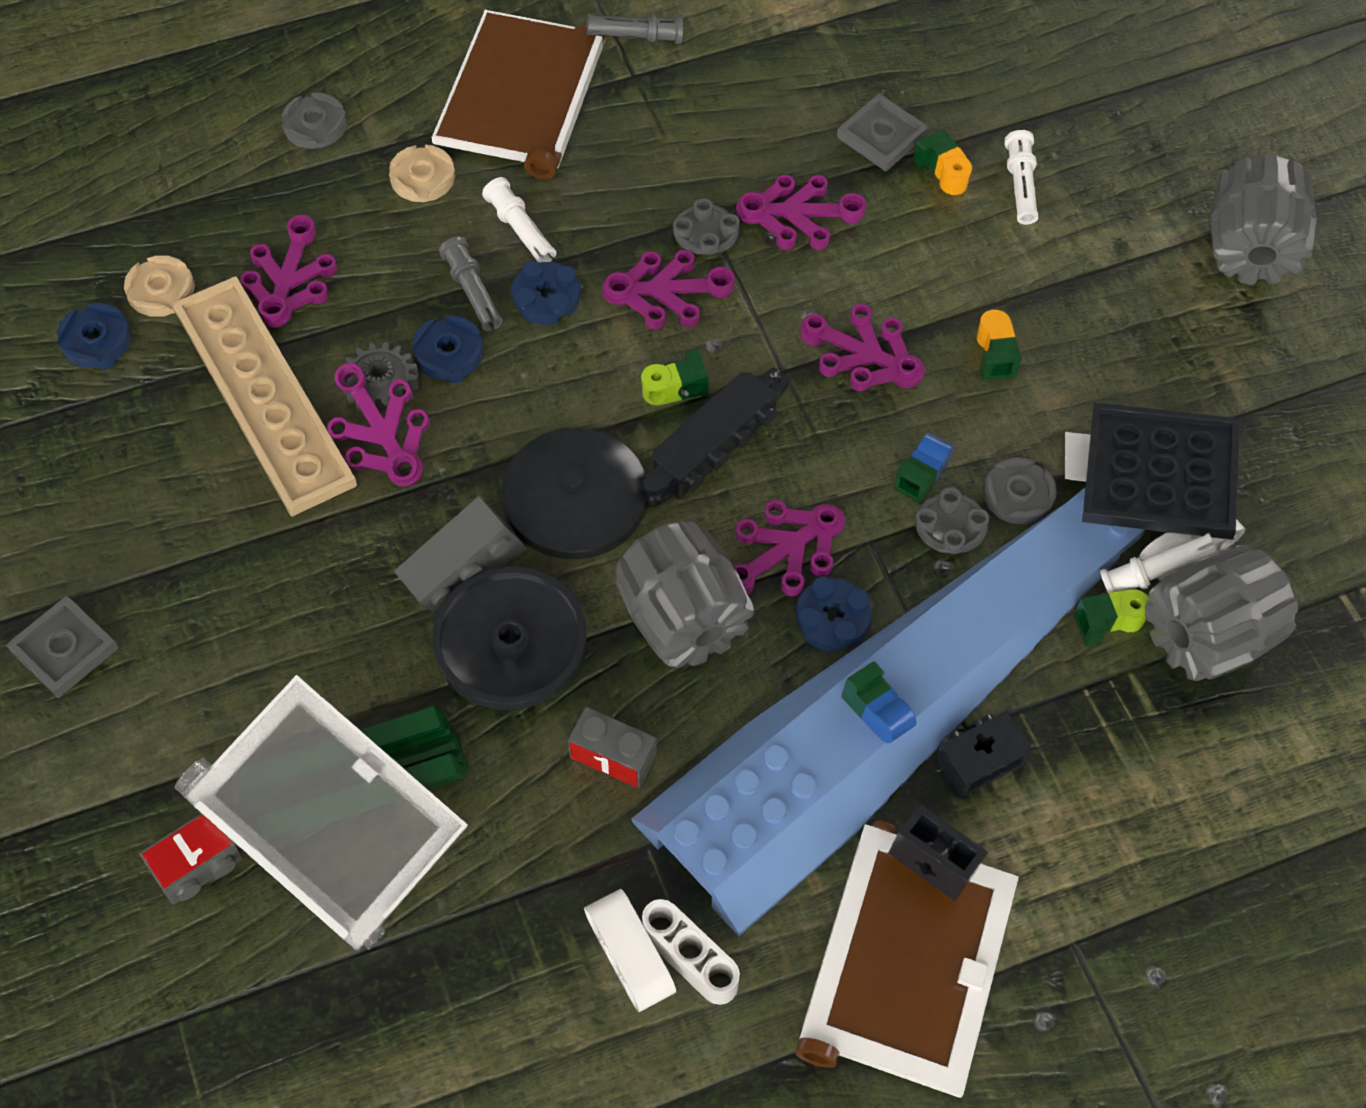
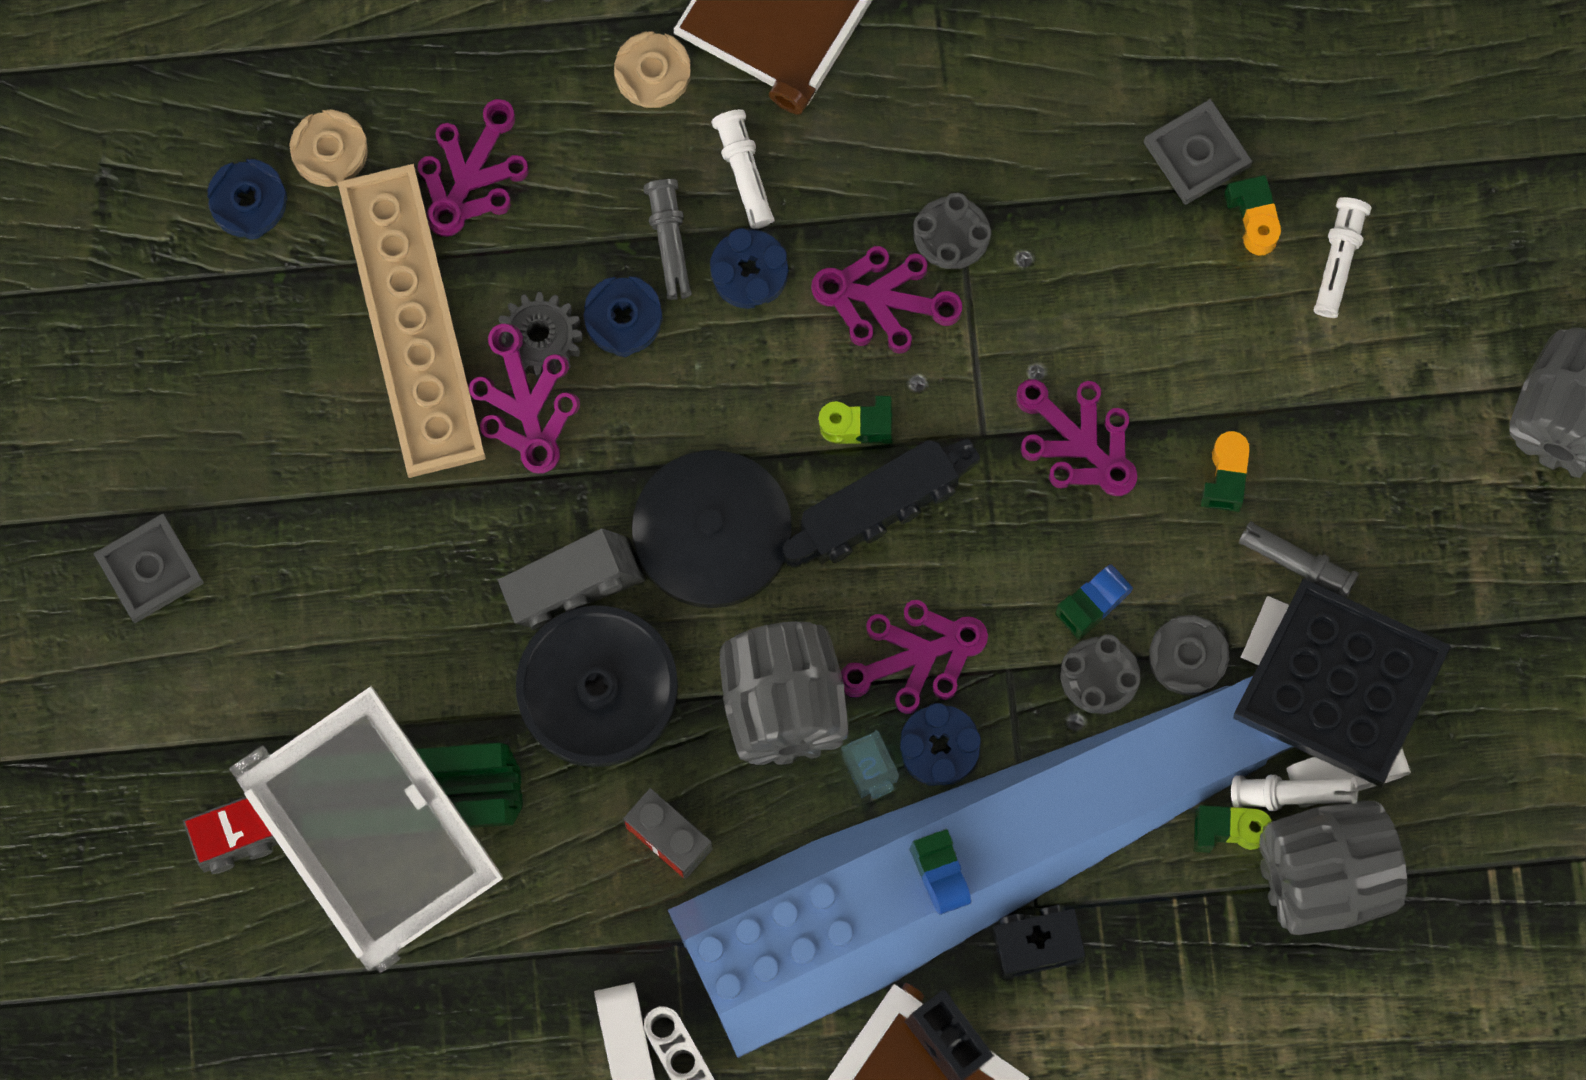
camera: 20 degrees right, 15 degrees up
magenta plant [736,175,866,250] -> none
none -> clear light blue brick [841,731,899,799]
none -> dark grey pin [1239,521,1360,598]

